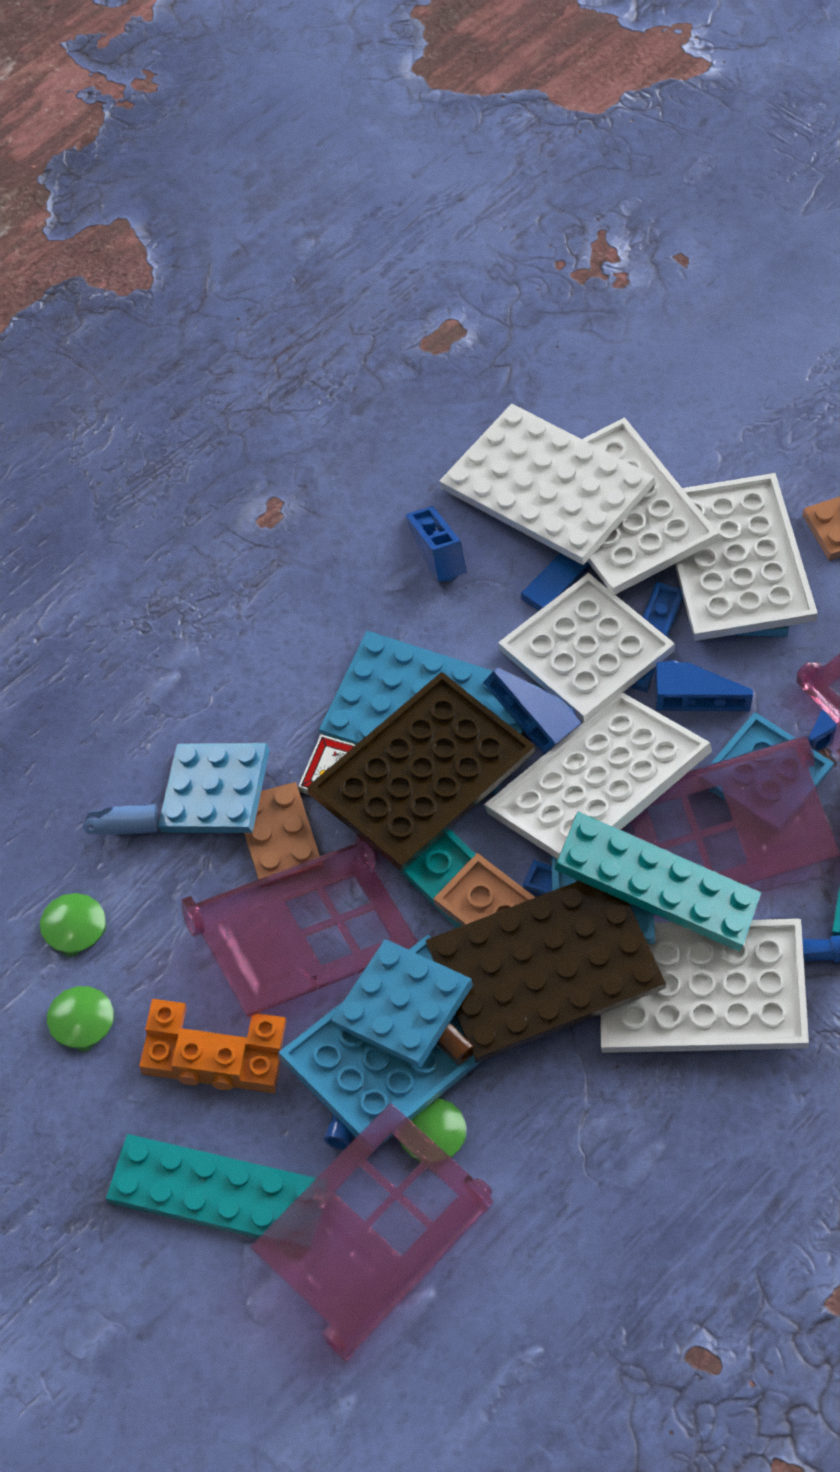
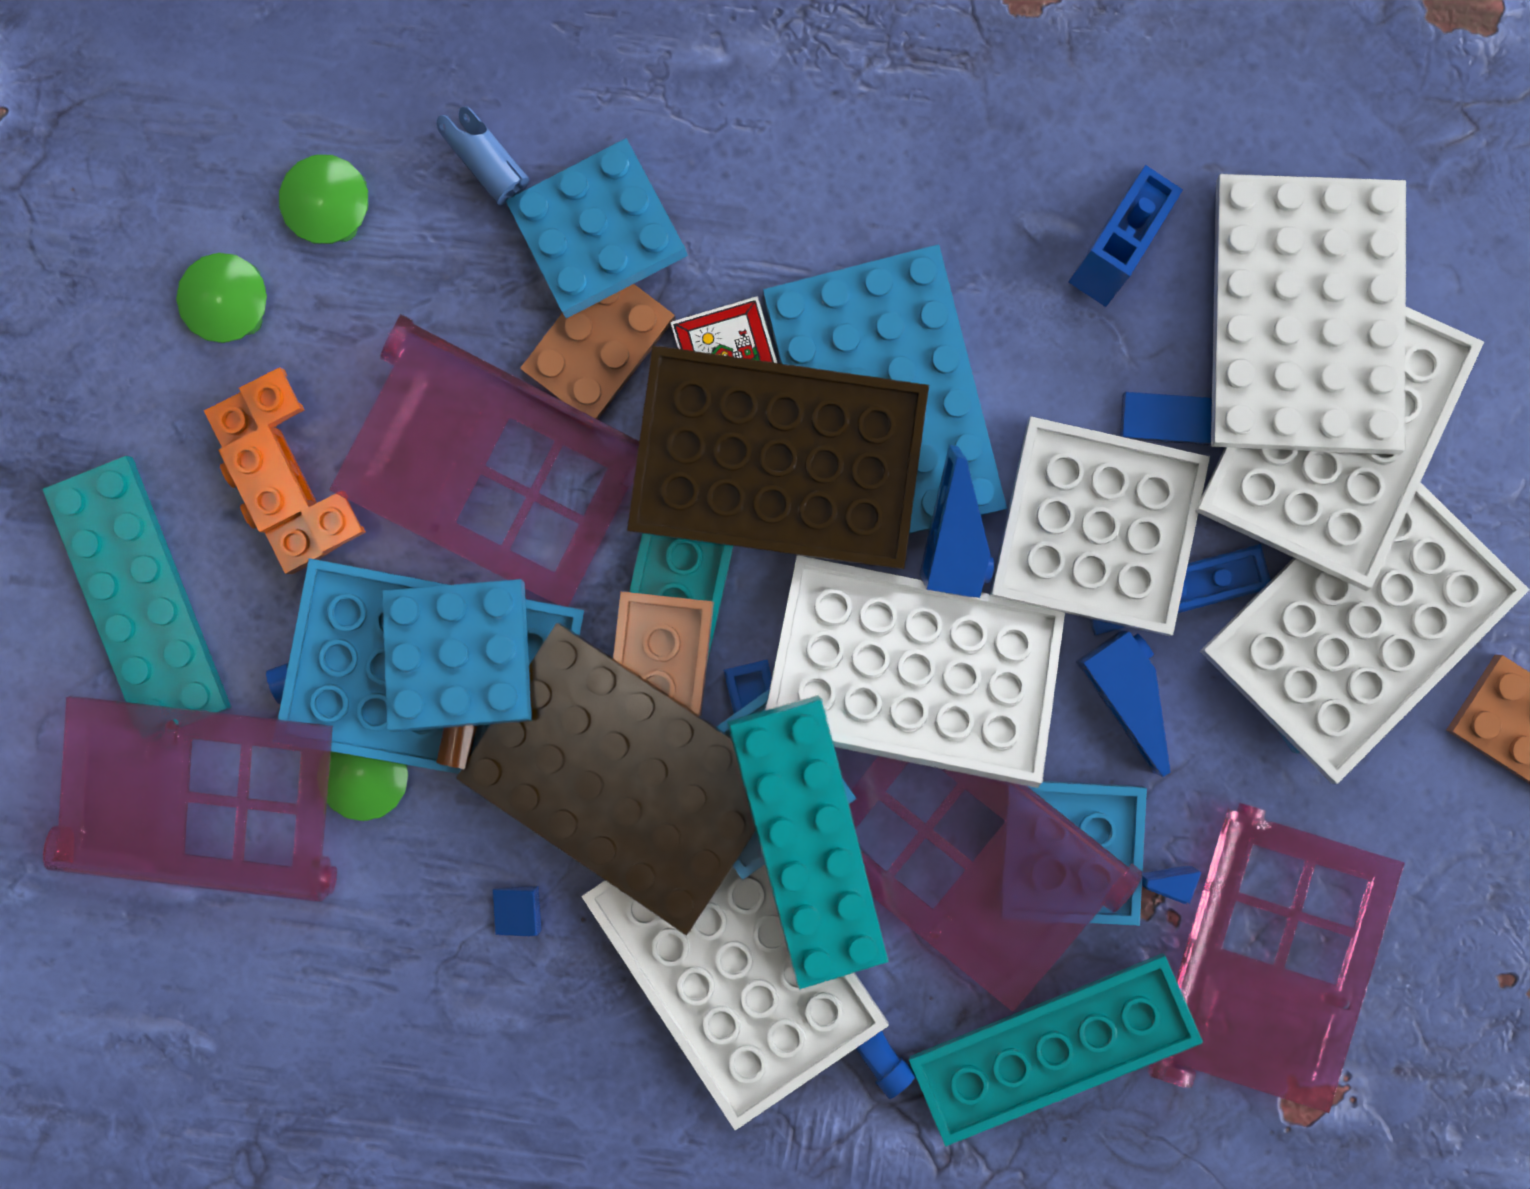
camera: 55 degrees right, 30 degrees up
none -> blue slope [493,886,542,937]

